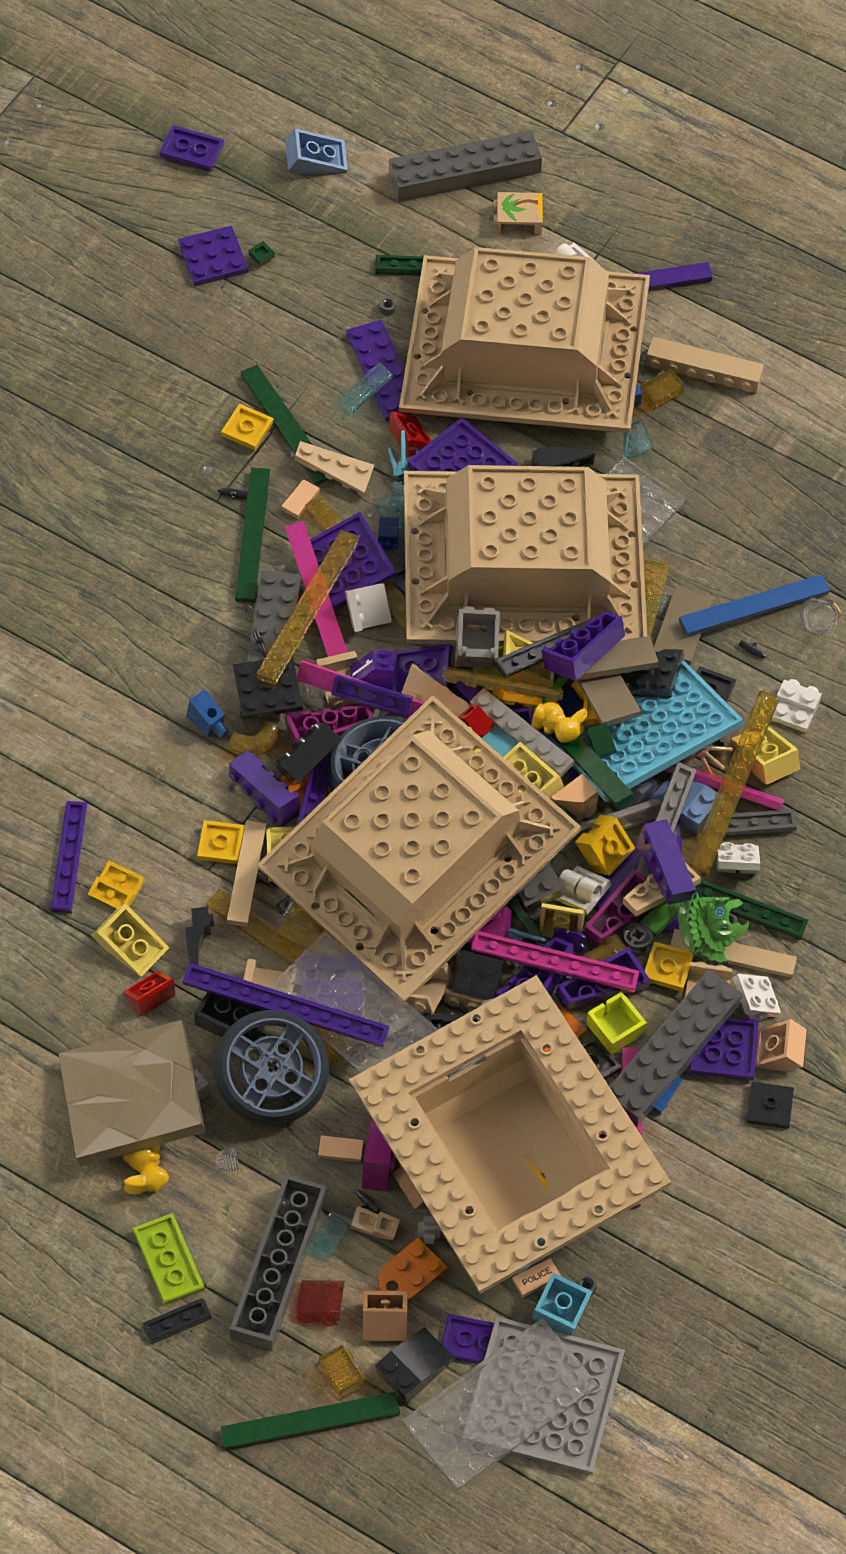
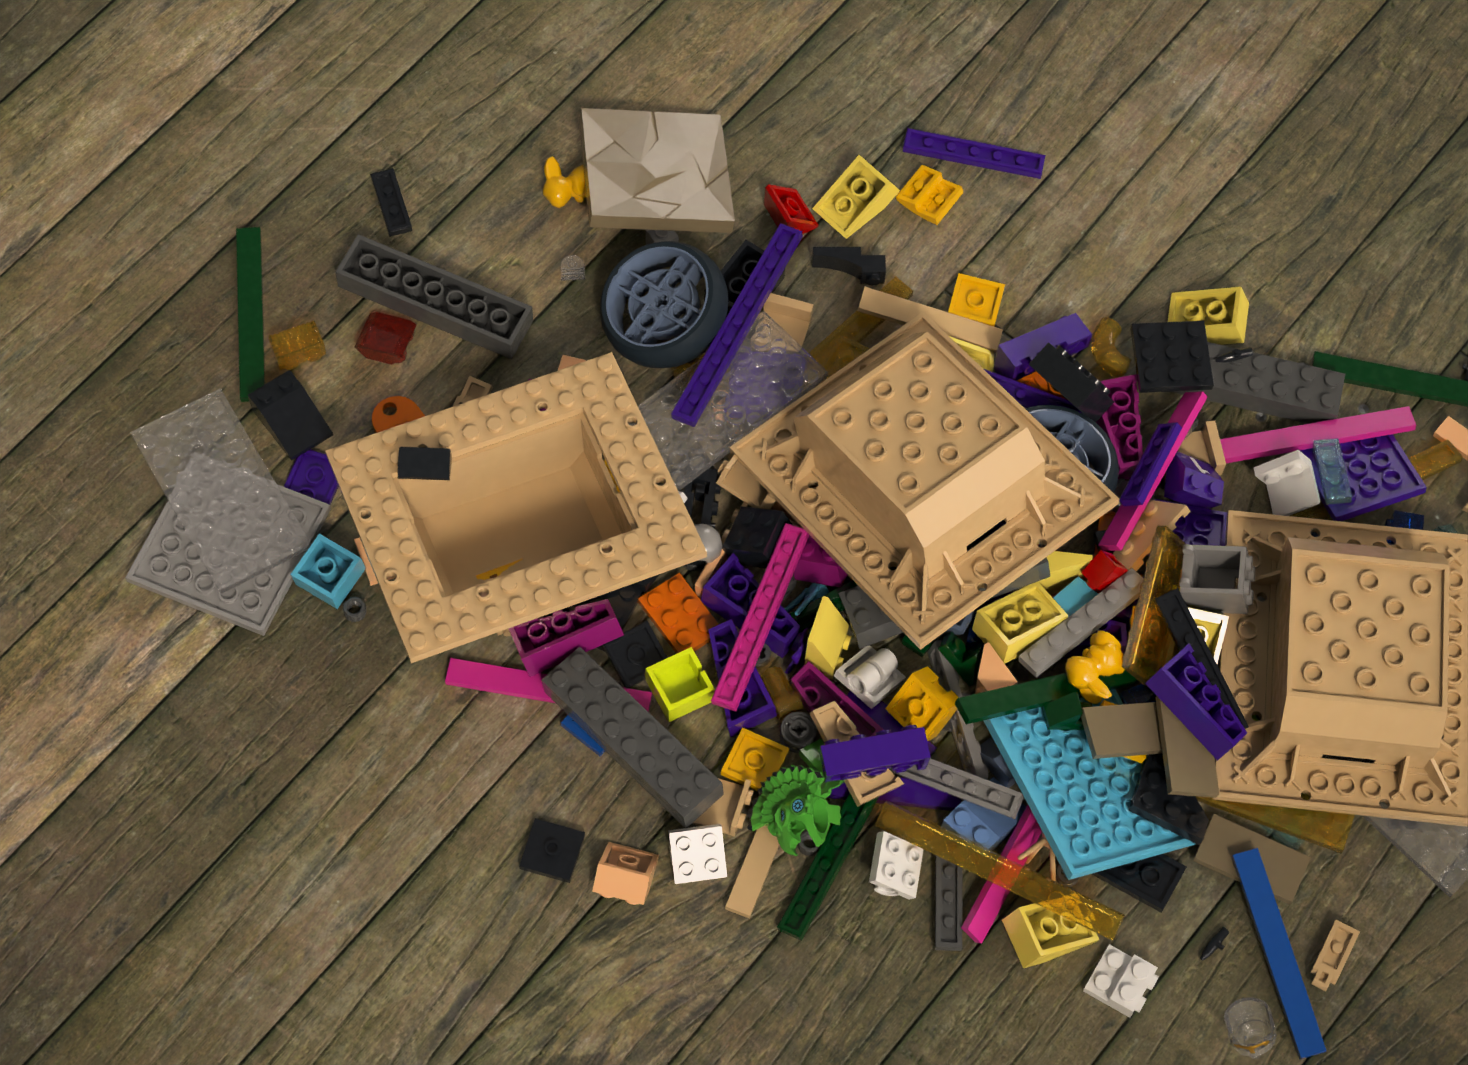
camera: 95 degrees right, 5 degrees up
lime tile [132,1213,205,1306] -> none
blue torso [186,689,229,739] -> none
clear yellow plate [257,530,359,685] -> none
clear light blue slope [311,1211,352,1258] -> none
medium nougat slope [362,1291,407,1343] -> none
dark purple plate [690,1017,759,1081] -> none
none -> black slope [398,447,452,480]
none -> light yellow slope [1167,287,1249,345]
none -> tan hinge [1310,920,1360,992]
none -> clear light blue plate [1313,438,1352,505]

